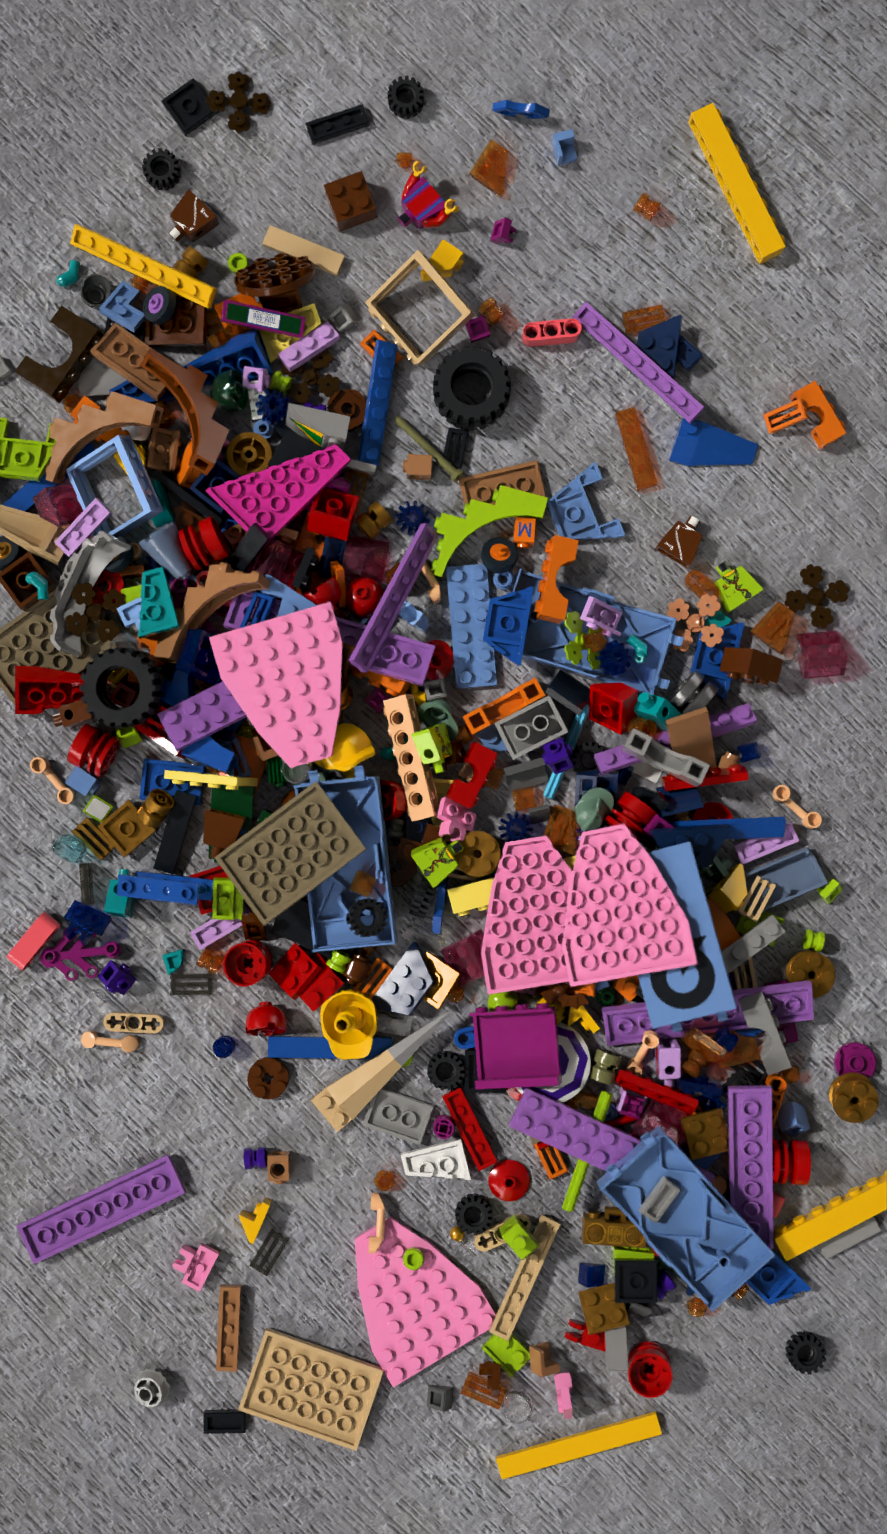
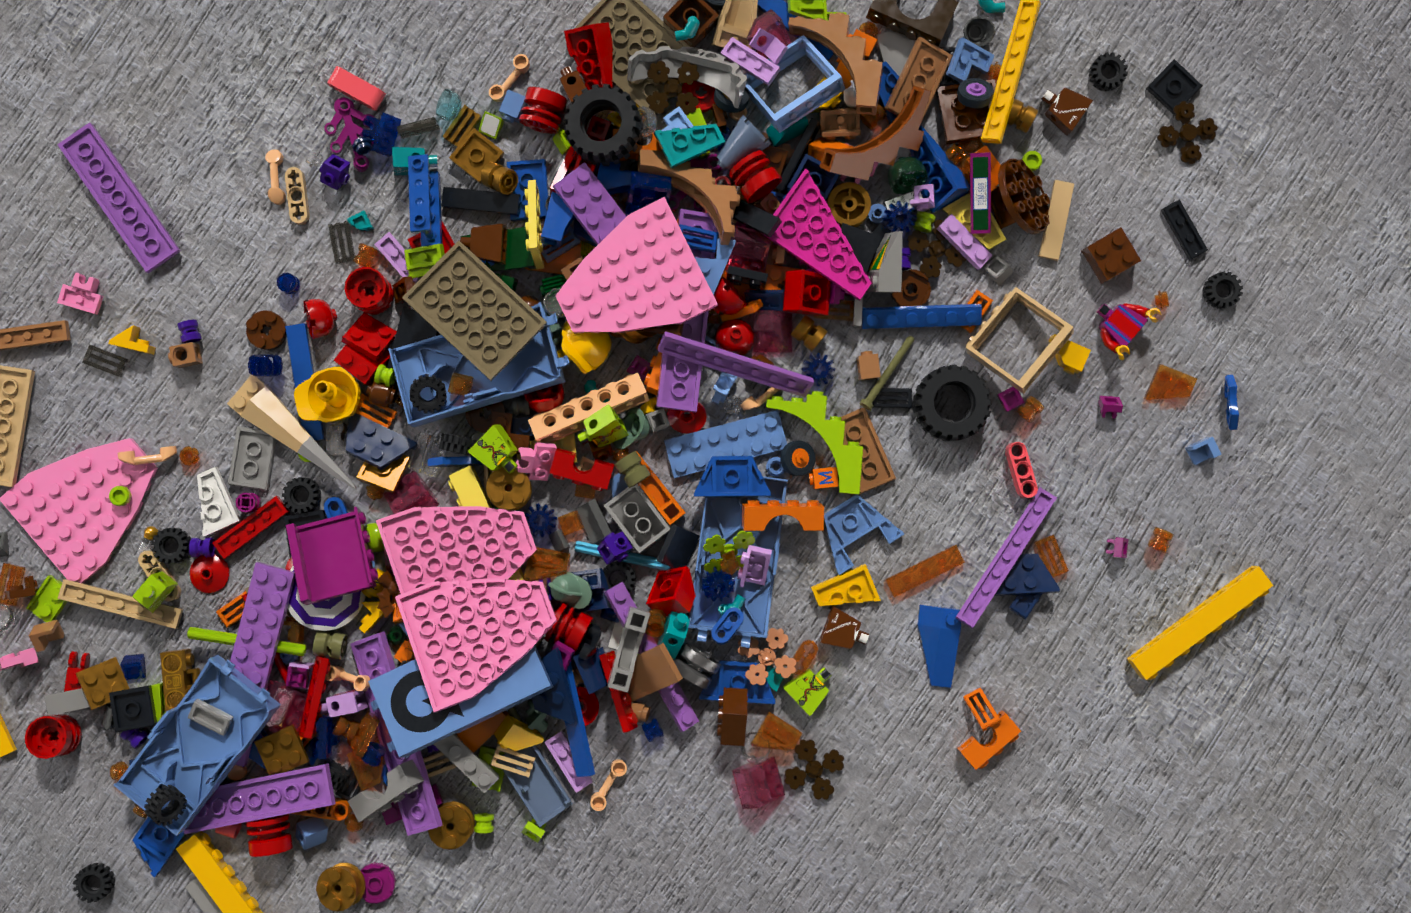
camera: 80 degrees right, 0 degrees up
none -> black tyre [144,785,187,826]
none -> dark purple wheel [189,538,215,557]
none -> clear blue gear [248,354,283,377]
none -> dark blue plate [352,137,372,155]
none -> olive wheel [614,451,651,488]
none -> blue plate [711,607,744,645]
none -> lavender bracket [749,28,788,65]
none -> yellow wing [811,564,881,606]
none -> magenta tile [1106,537,1129,558]

